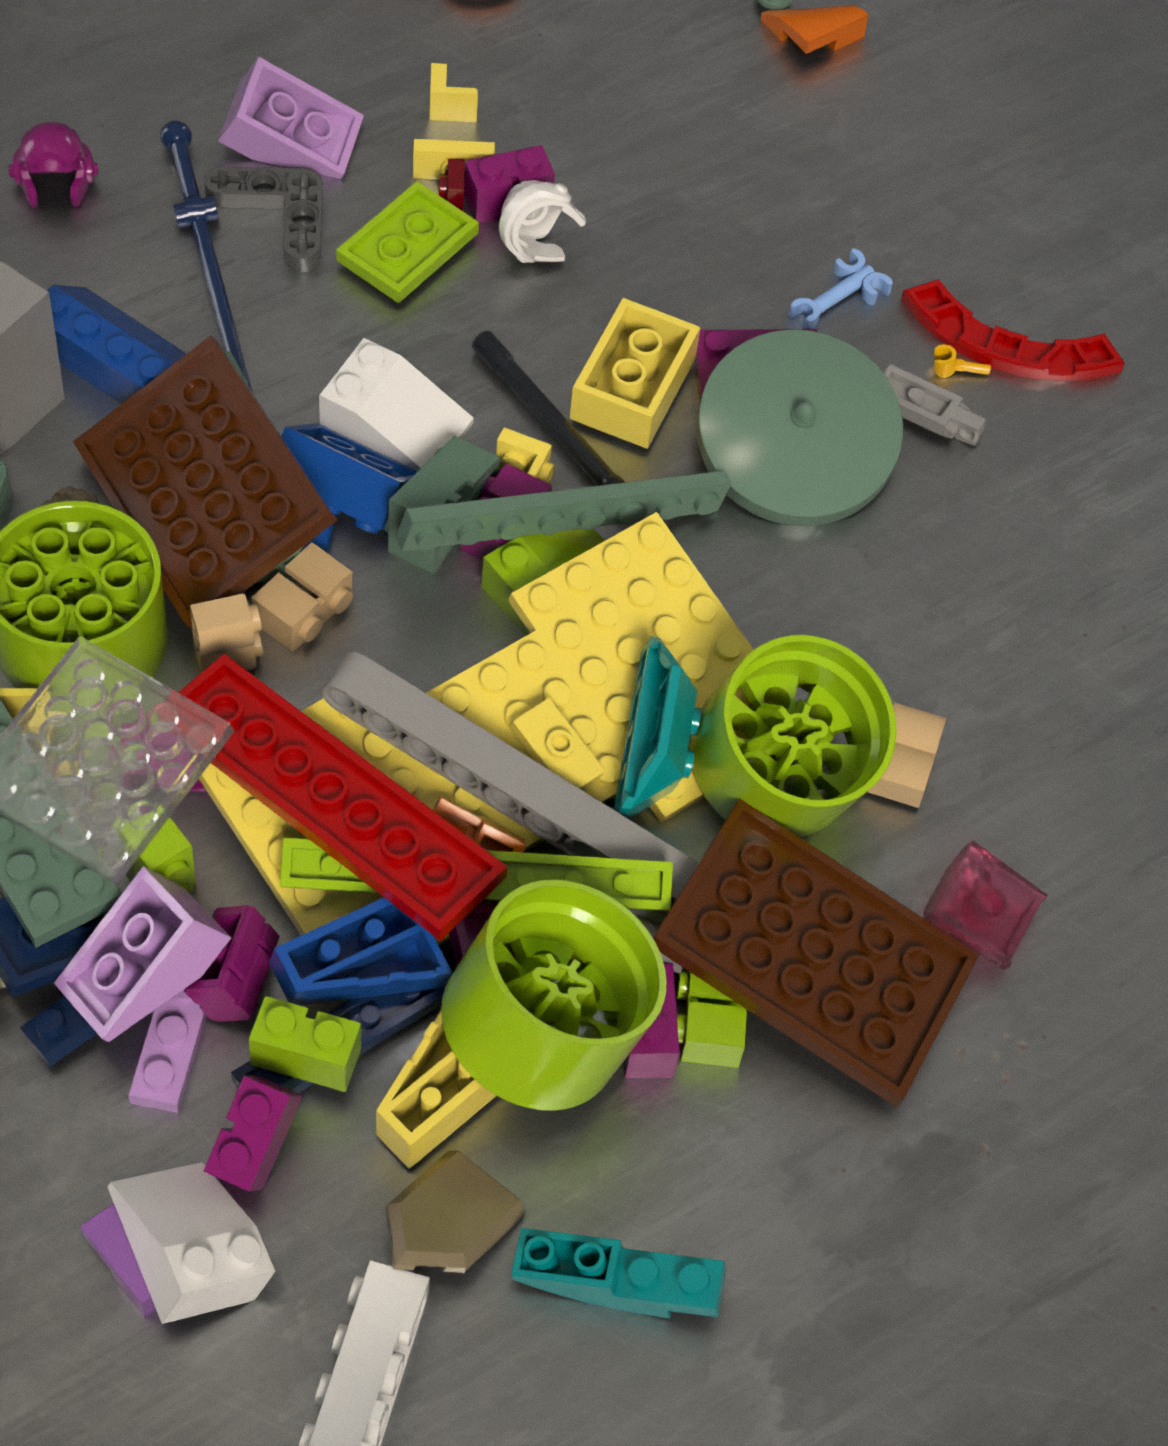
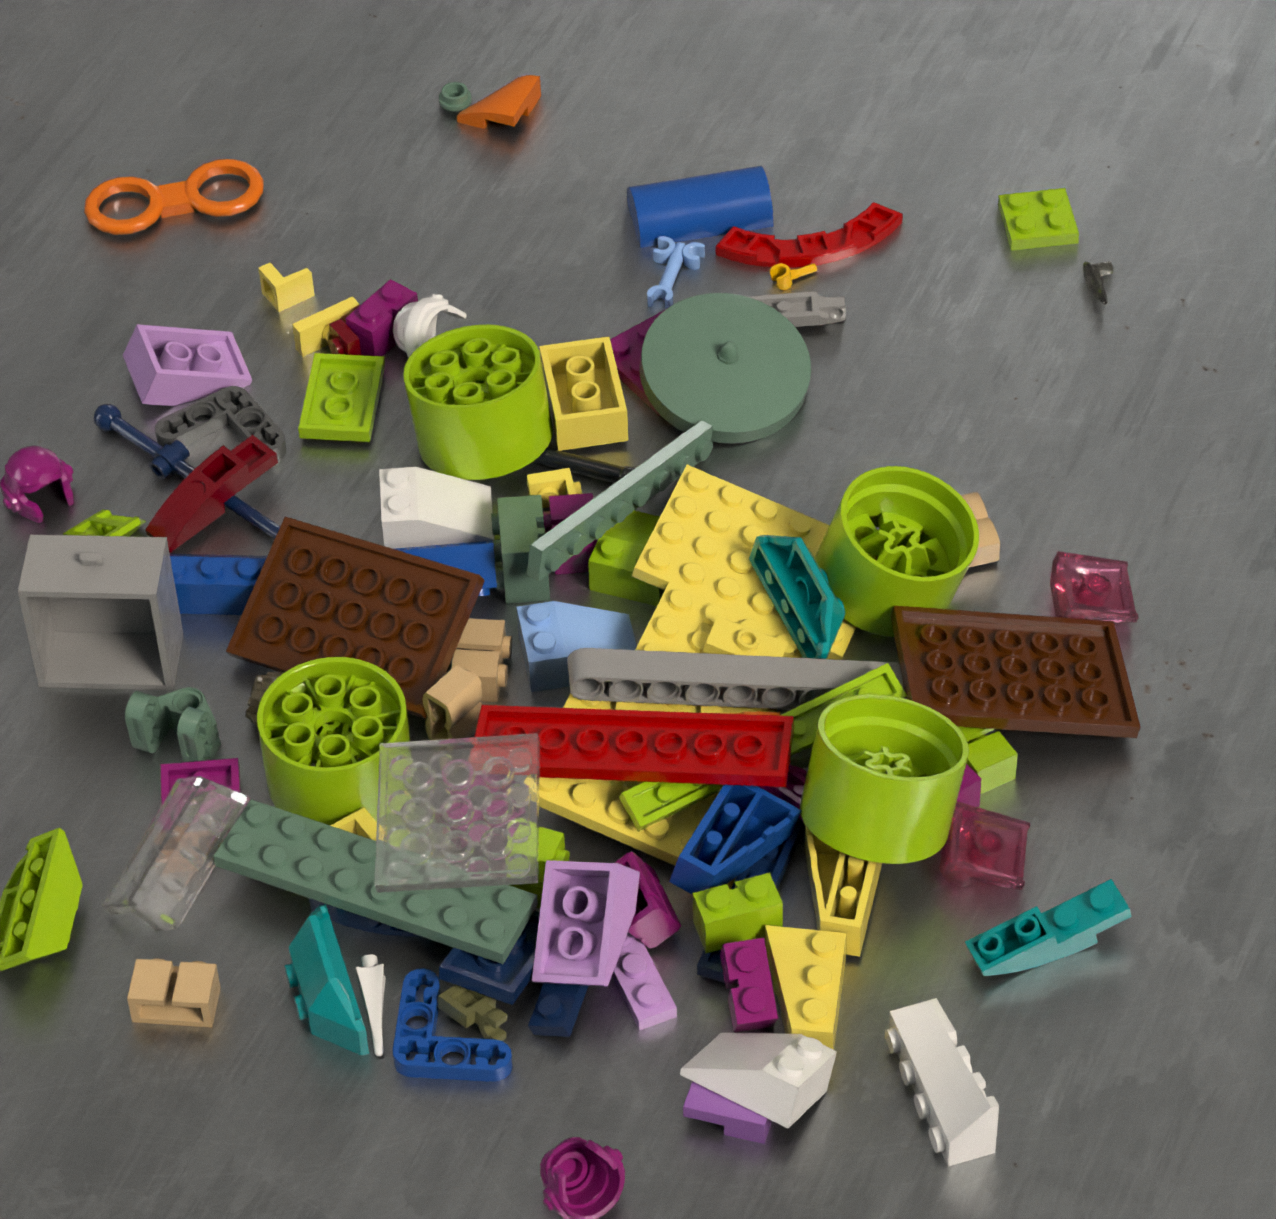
camera: 25 degrees left, 10 degrees down
dark tan tile [385,1151,525,1273] -> none
none -> lime slope [63,509,146,537]
none -> dark red slope [145,435,278,553]
none -> lime wheel [403,324,553,480]
none -> light blue slope [516,601,637,692]
none -> blue brick [627,166,774,248]
none -> light yellow wedge [765,925,846,1050]
none -> clear pink slope [940,801,1030,890]

